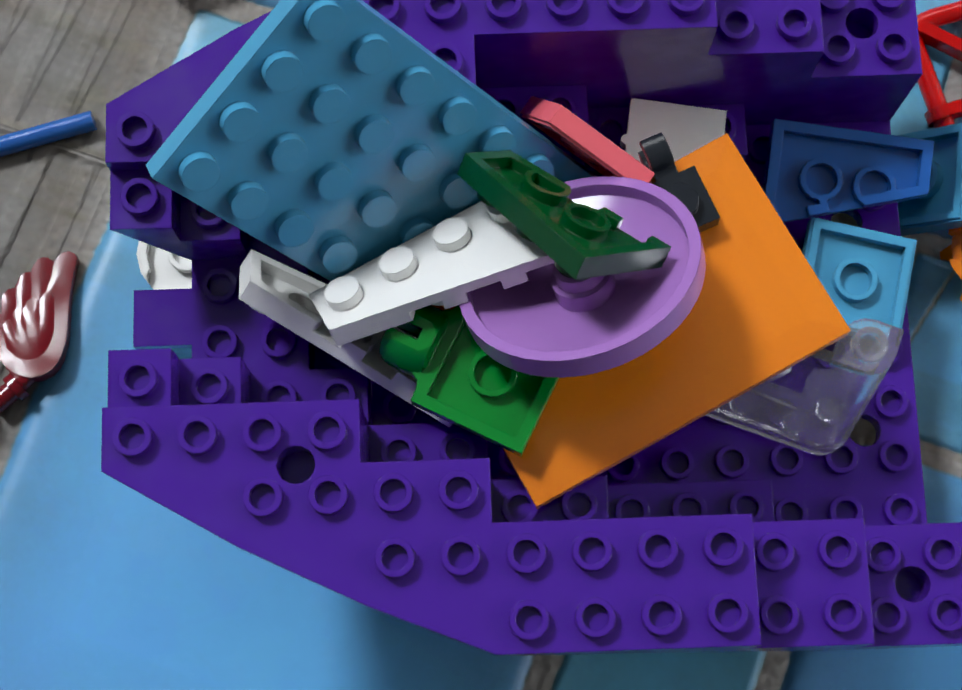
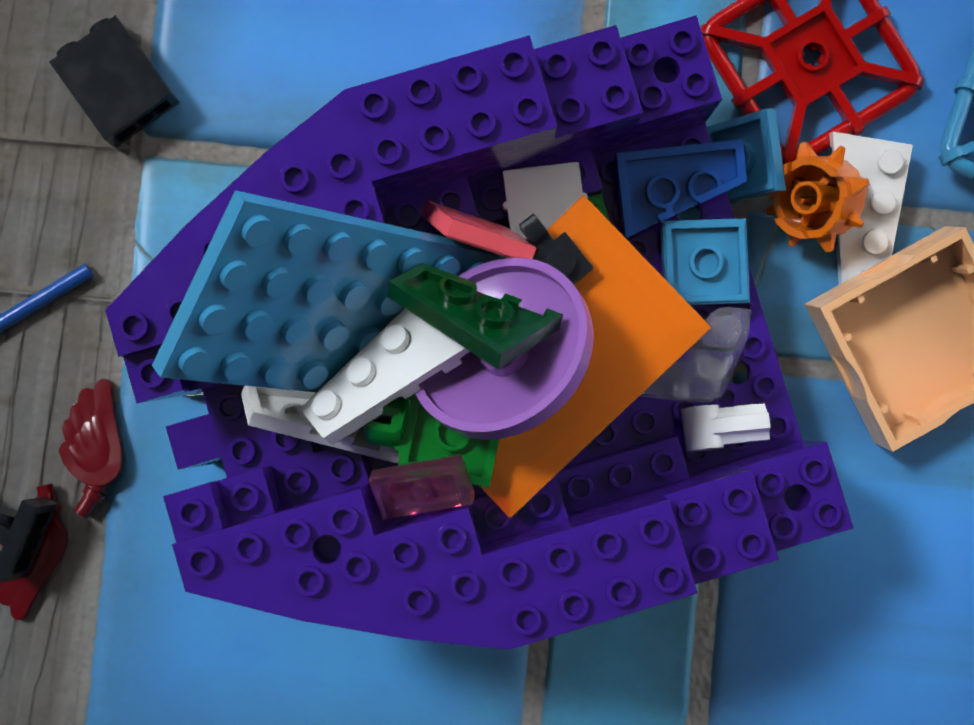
camera: 15 degrees left, 10 degrees up
none -> clear pink plate [368,454,475,519]
none -> white piece [680,403,771,452]

